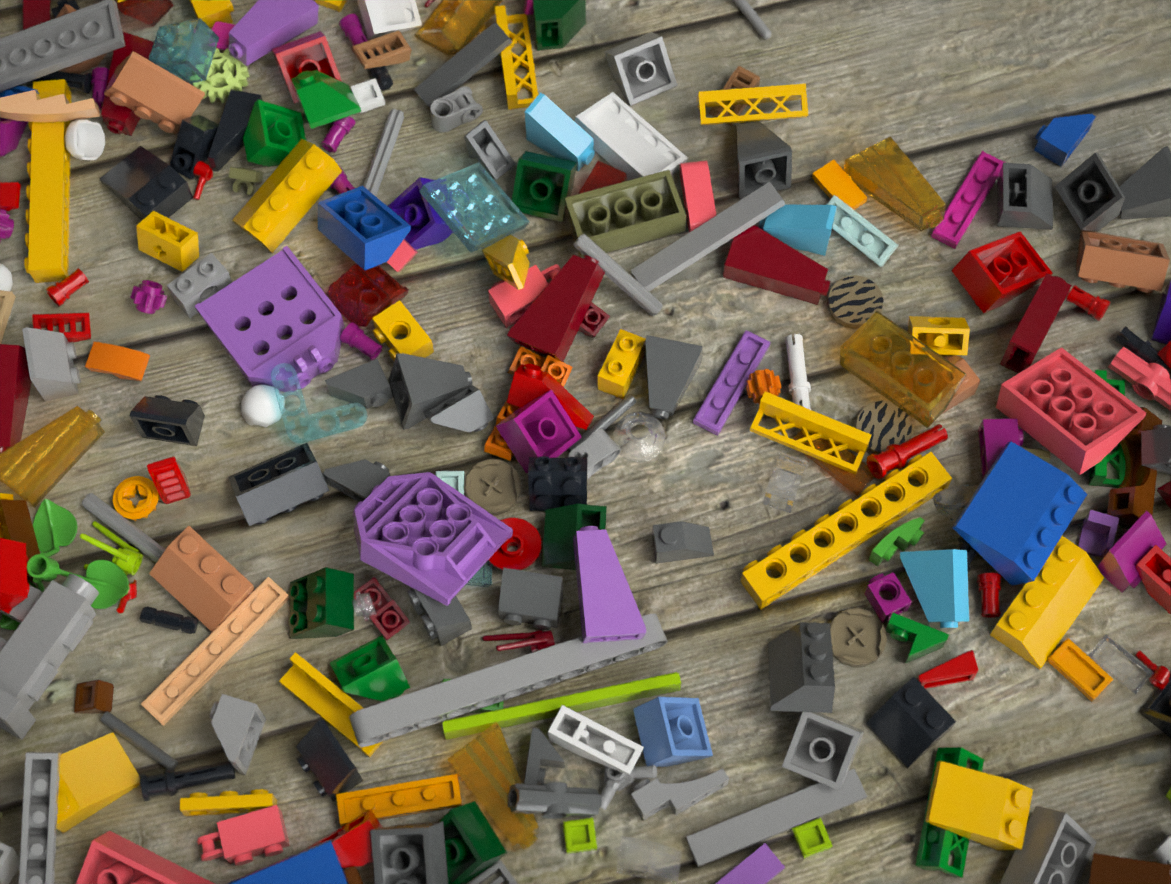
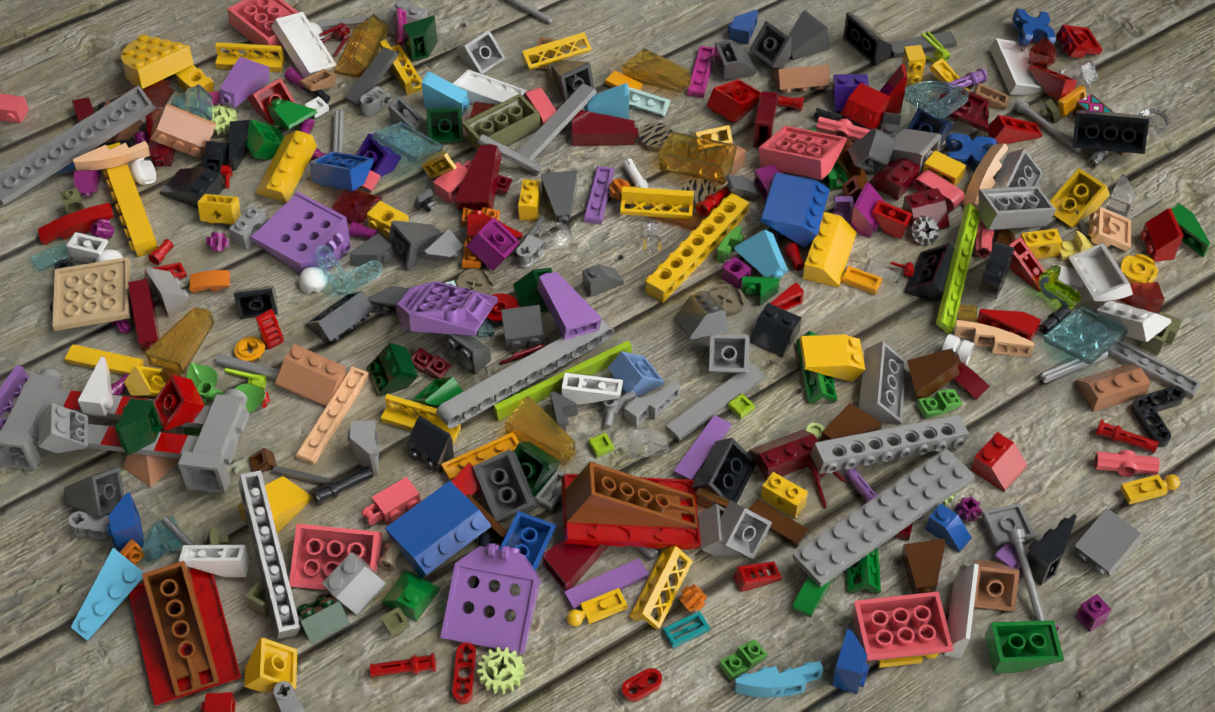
camera: 20 degrees left, 15 degrees down
black axle [140,606,198,634] -> none
yellow plate [180,789,277,816] -> none
olive tile [229,167,264,195] -> none
clear plate [352,592,376,622] -> none
dark grey piece [507,782,602,819] -> none
black plate [528,456,587,511] -> none
none -> black tile [414,189,435,213]
none -> dark grey slope [726,175,760,200]

